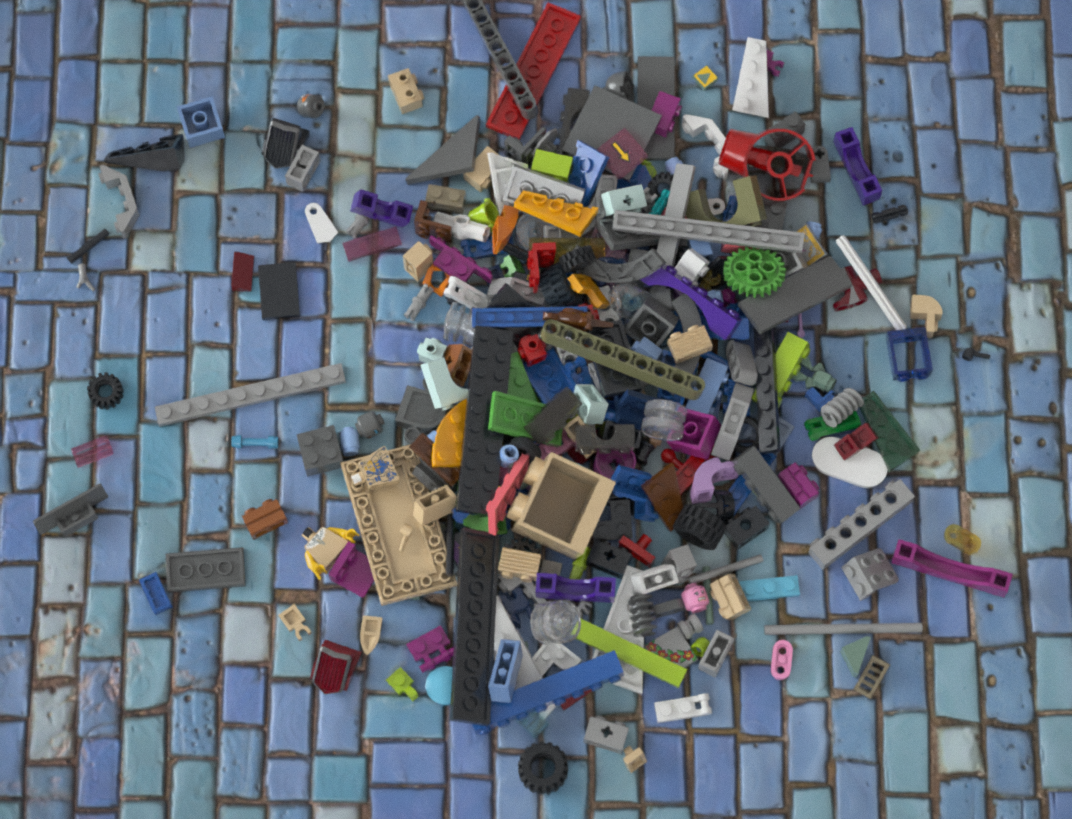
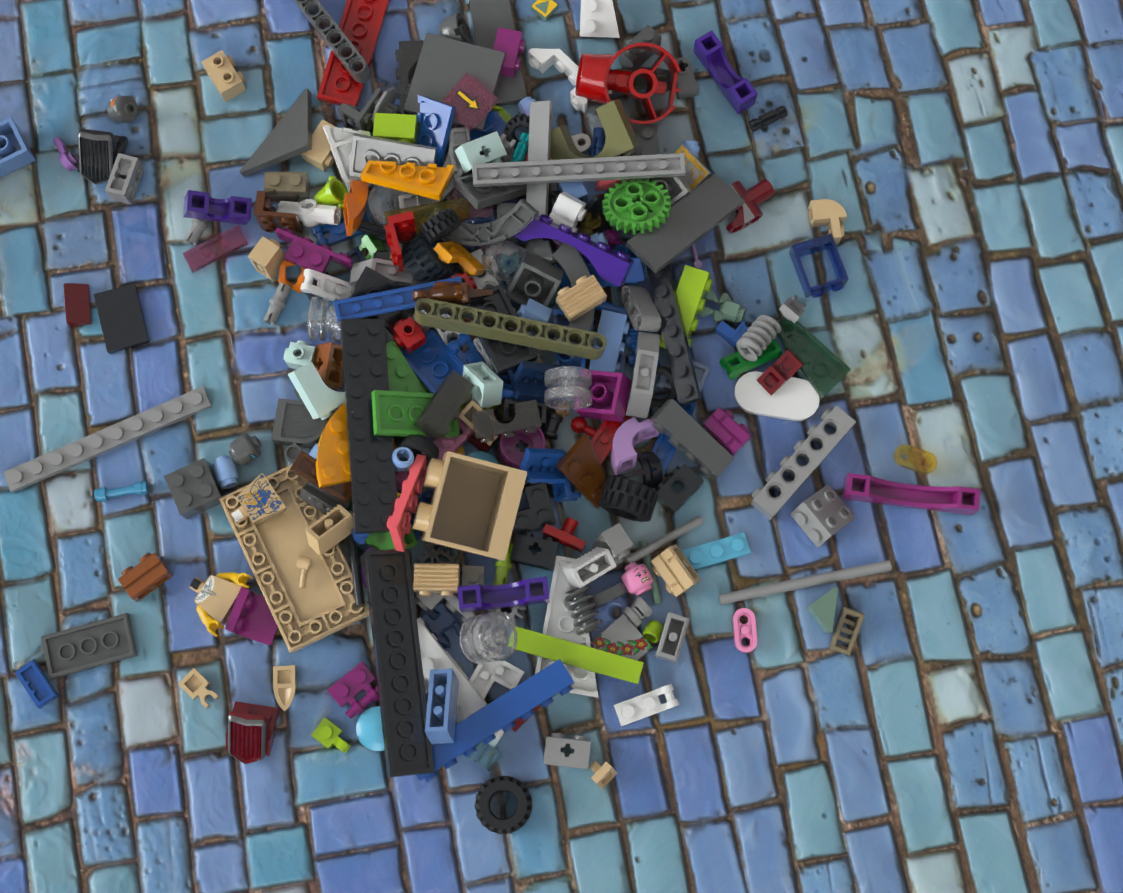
camera: 10 degrees left, 5 degrees up
white piece [305,203,338,244] -> none
white axle [836,235,907,333] -> none
black hand [962,348,990,361] -> none
none -> medium lavender plate [53,137,78,172]
none -> light grey plate [779,295,807,323]

